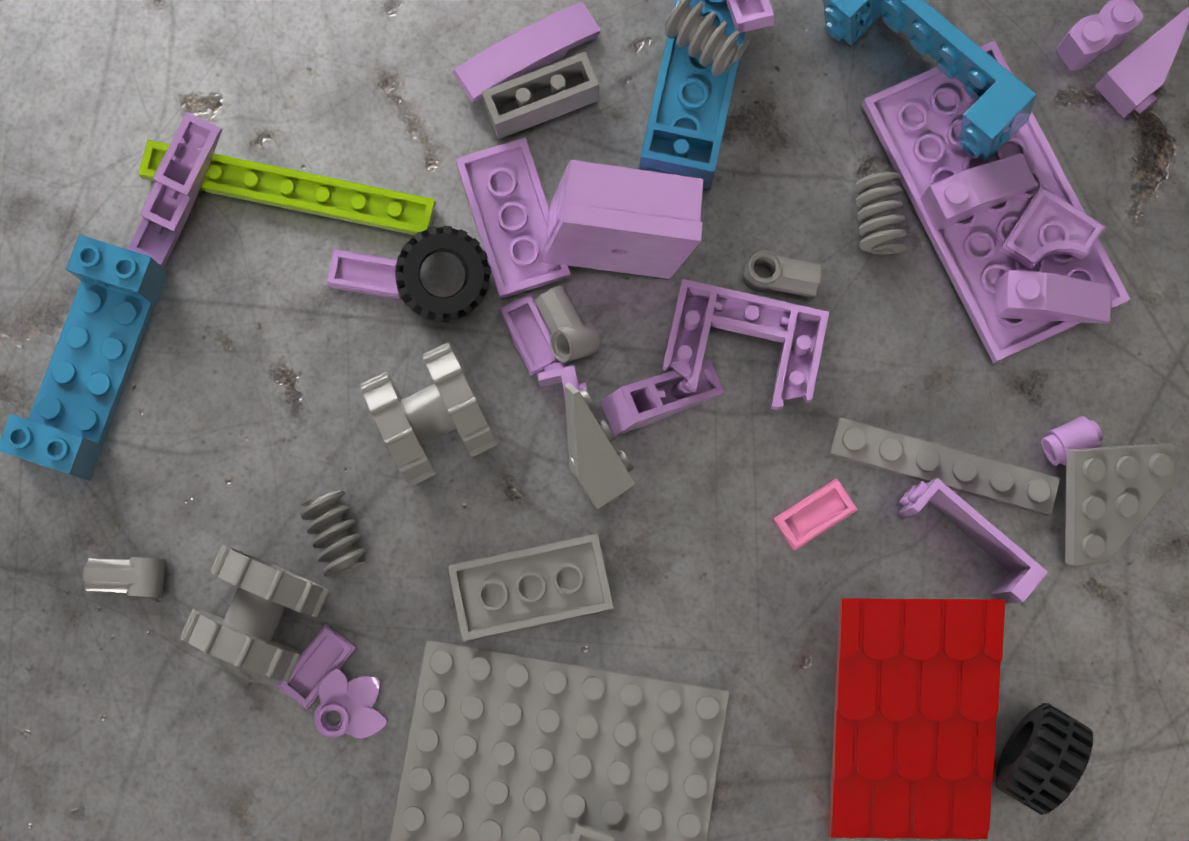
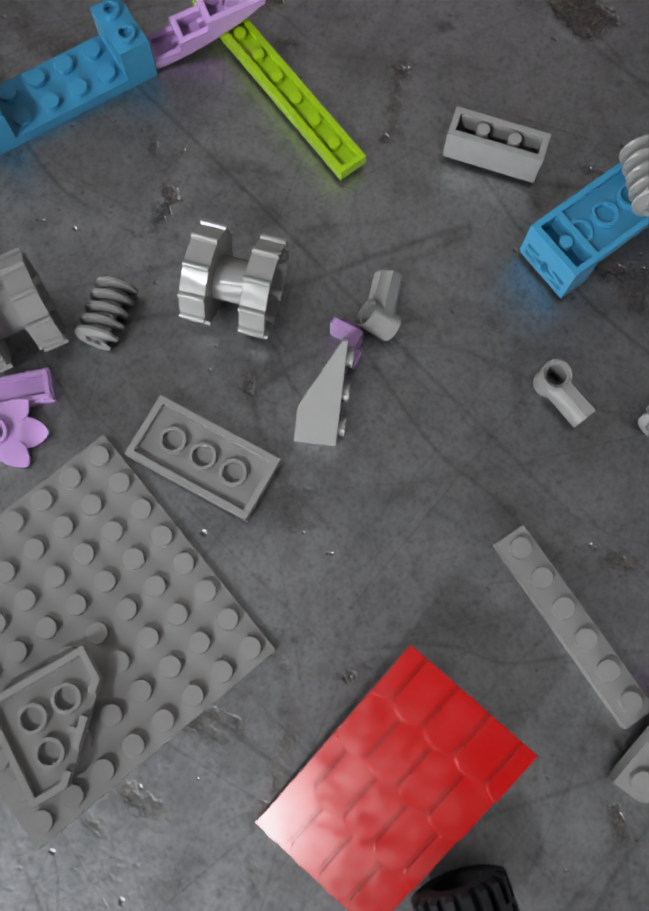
camera: 40 degrees right, 5 degrees down
lavender tile [326,249,401,300] -> none
black tyre [395,226,491,322] -> none
lavender slope [453,1,601,102] -> none
lavender plate [455,137,571,299] -> none
lavender tile [498,294,560,377] -> none
lavender container [543,160,703,279] -> none
lavender slope [600,359,725,436] -> none
lavender wedge [662,279,829,410] -> none
bright pink tile [772,478,858,551] -> none
lavender panel [897,478,1048,604] -> none

